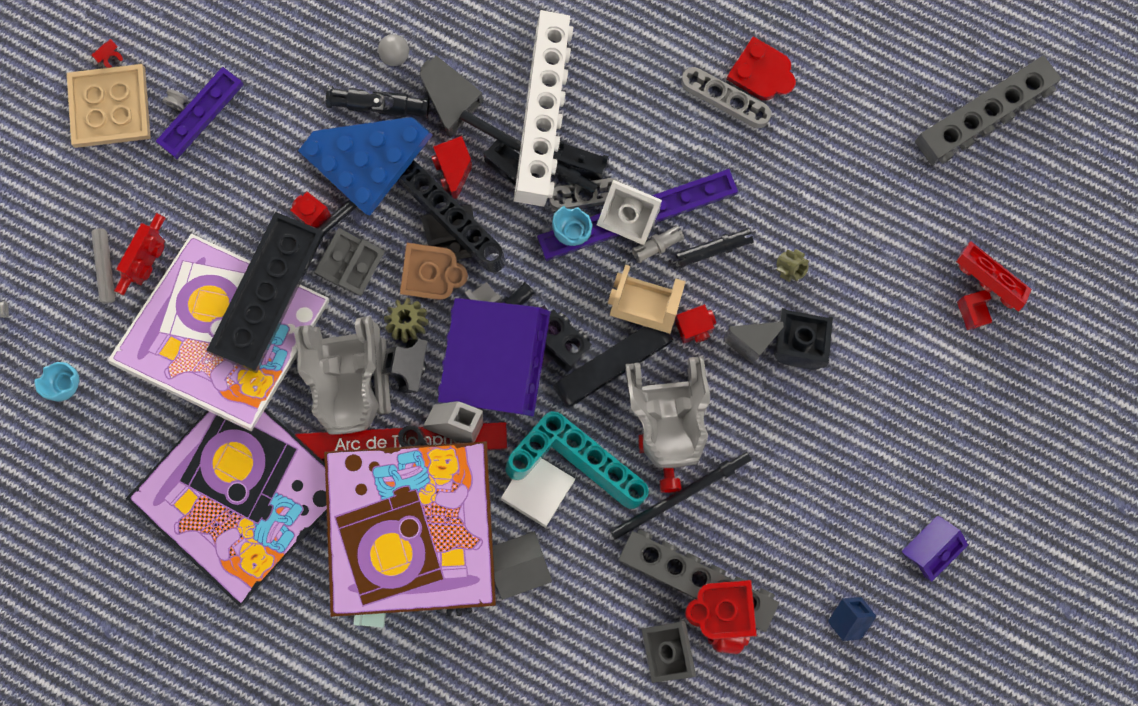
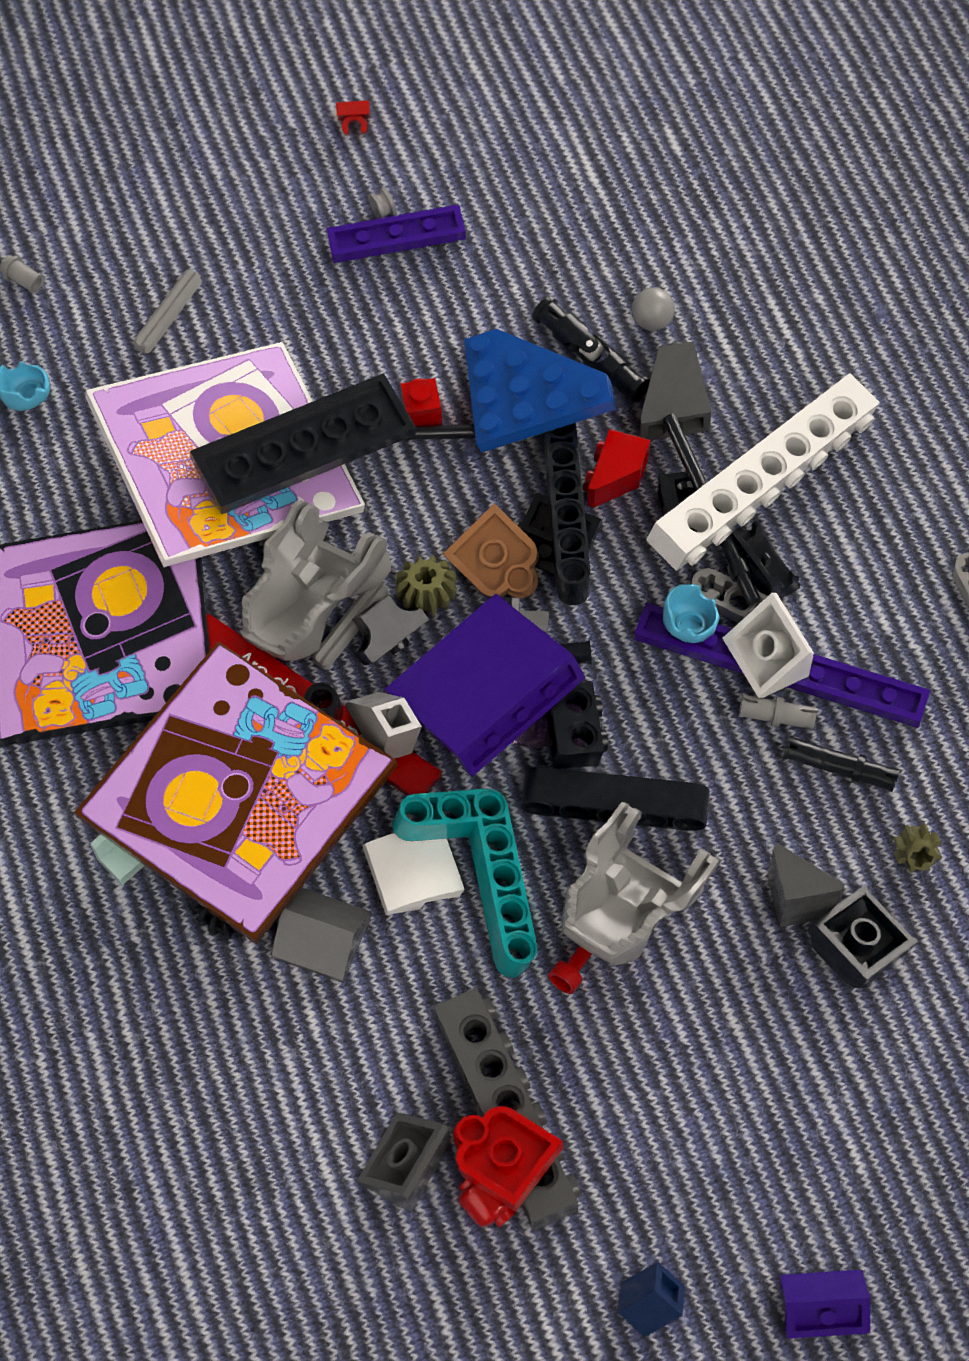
camera: 45 degrees right, 15 degrees down
tan plate [67,64,151,148] -> none
red plate [114,213,166,296] -> none
dark grey slope [314,228,385,297] -> none
tan panel [608,265,686,333] -> none
black bar [610,452,752,540] -> none
red brick [674,304,716,344] -> none

